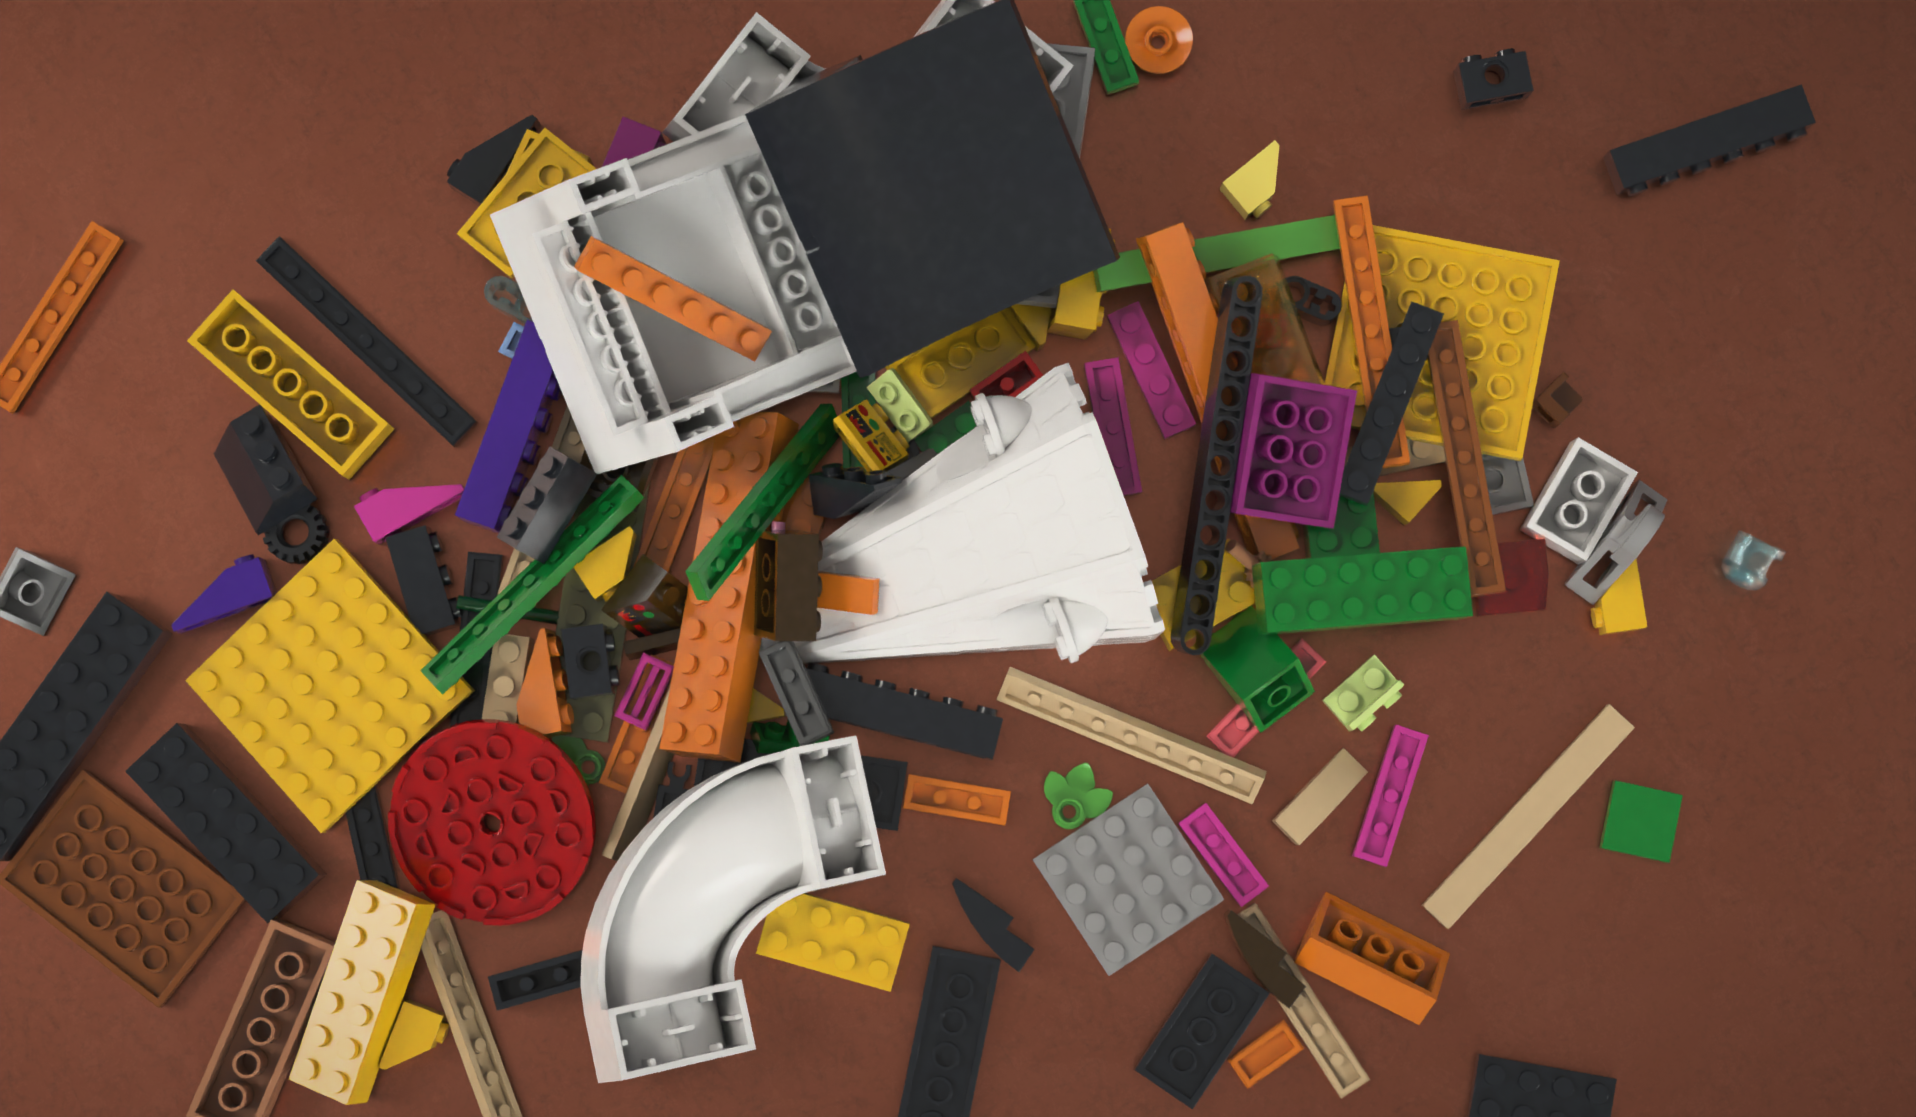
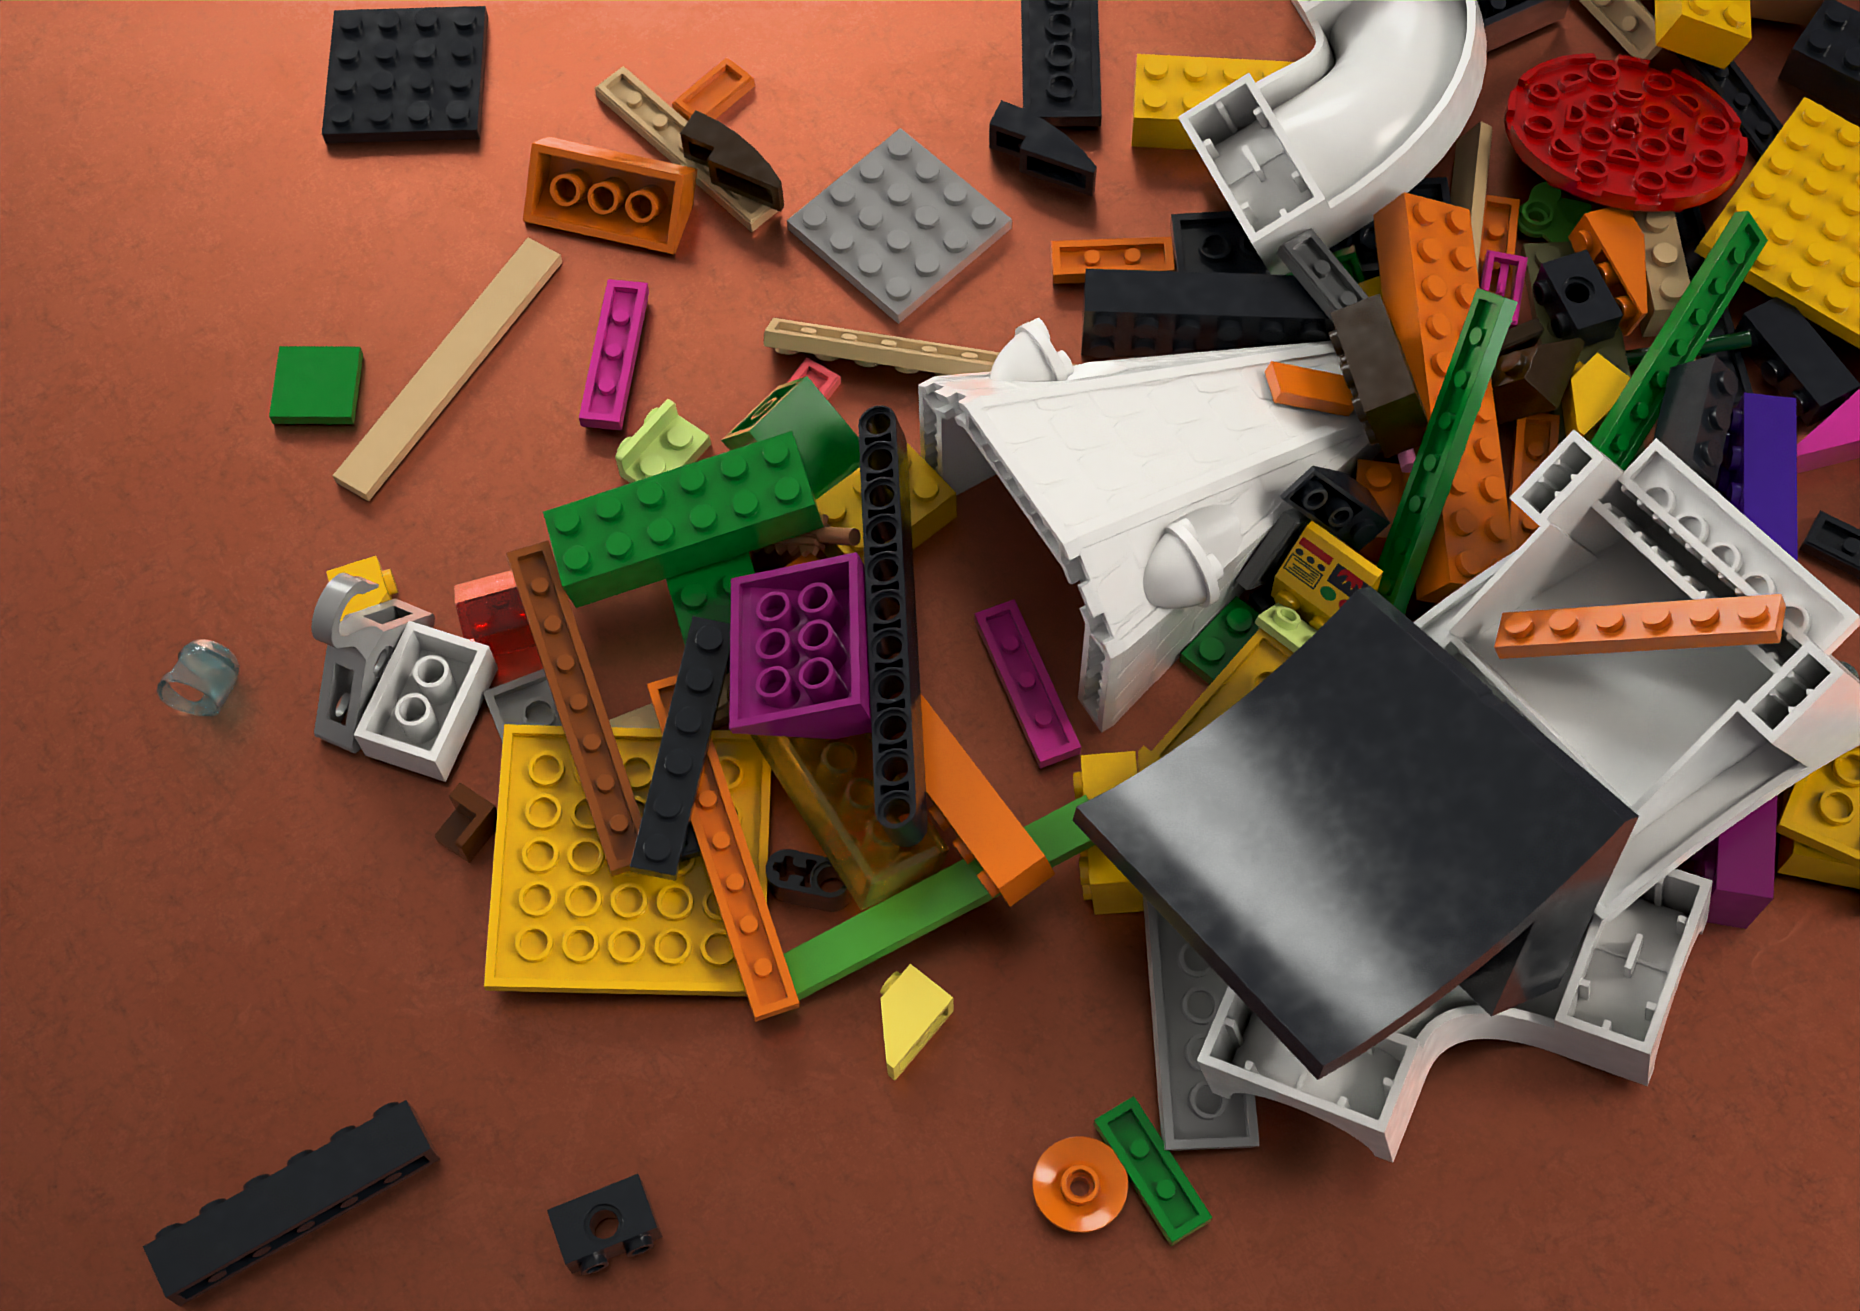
camera: 175 degrees right, 20 degrees down
red brick [969,351,1044,401] -> none
bright green plate [1044,763,1113,829] -> none
dark pink plate [1107,301,1196,440] -> none
black plate [1134,953,1270,1110] -> none
dark pink plate [1178,803,1269,907] -> none
tan slope [1272,748,1368,845] -> none
yellow slope [1373,480,1442,526] -> none

